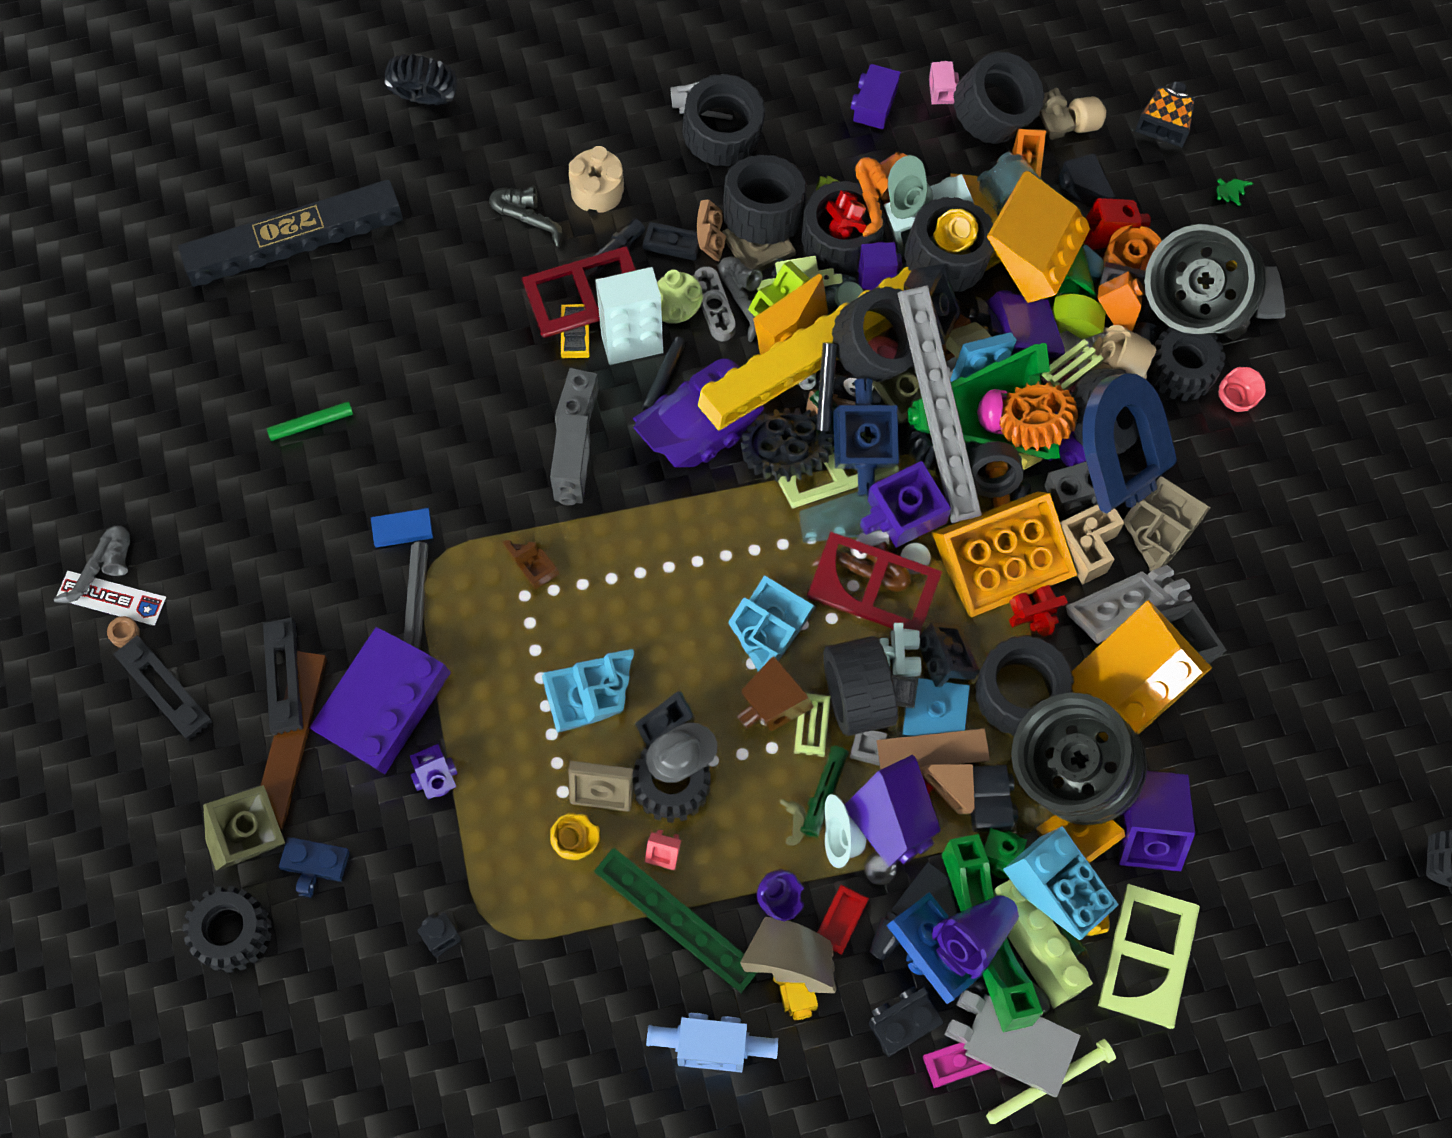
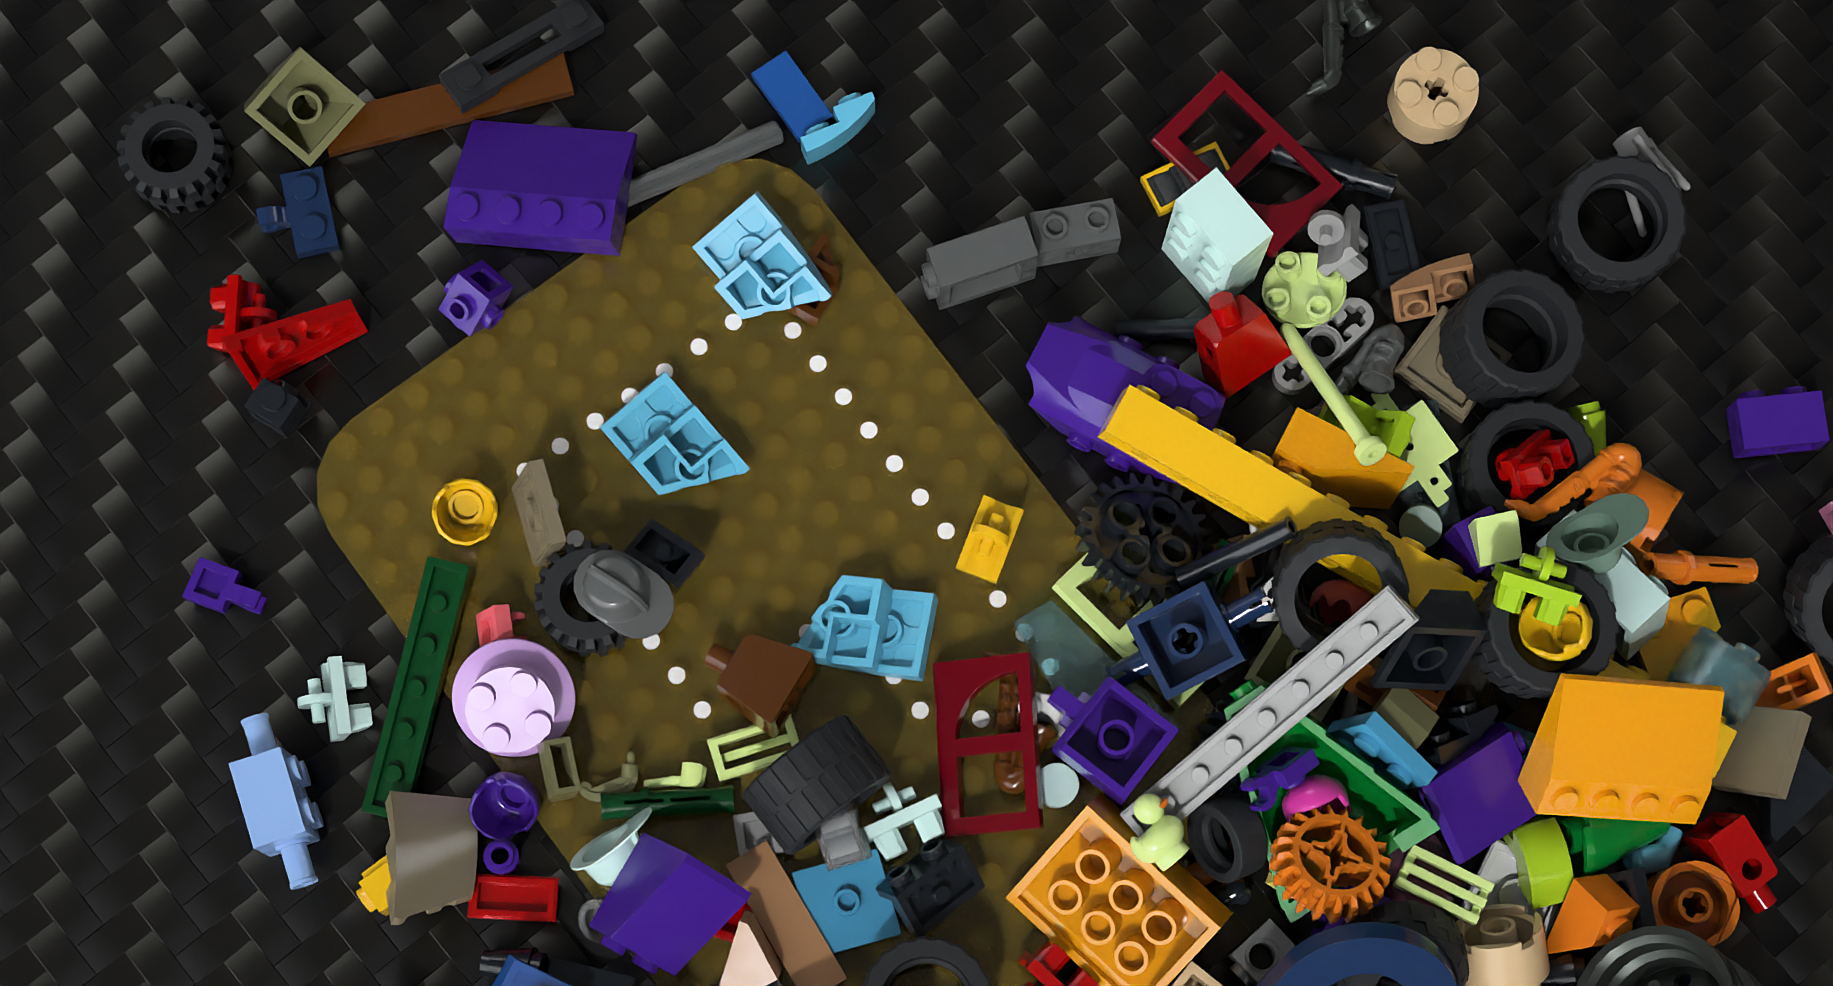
camera: 65 degrees right, 10 degrees up
none -> dark purple plate [182,557,268,615]
none -> red hips [207,274,278,353]
none -> red wing [221,299,368,390]
none -> light aqua hips [297,656,372,742]
none -> lavender piece [452,638,575,757]
none -> dark purple pin [483,839,520,875]
none -> olive piece [537,736,581,803]
none -> yellowish green hand [644,762,707,790]
none -> medium azure slope [692,191,833,319]
none -> medium azure slope [800,92,875,165]
none -> yellow hips [956,495,1024,584]
none -> yellowish green animal [1130,793,1190,871]
none -> red torso [1194,291,1292,399]
none -> dark purple plate [1240,746,1320,812]
none -> yellowish green bar [1280,323,1387,466]
none -> light grey hips [1308,204,1368,282]
none -> yellowish green slope [1468,510,1522,568]
none -> lime hips [1492,546,1582,626]
none -> orange pin [1639,550,1758,585]
none -> dark tan tile [1712,704,1812,800]

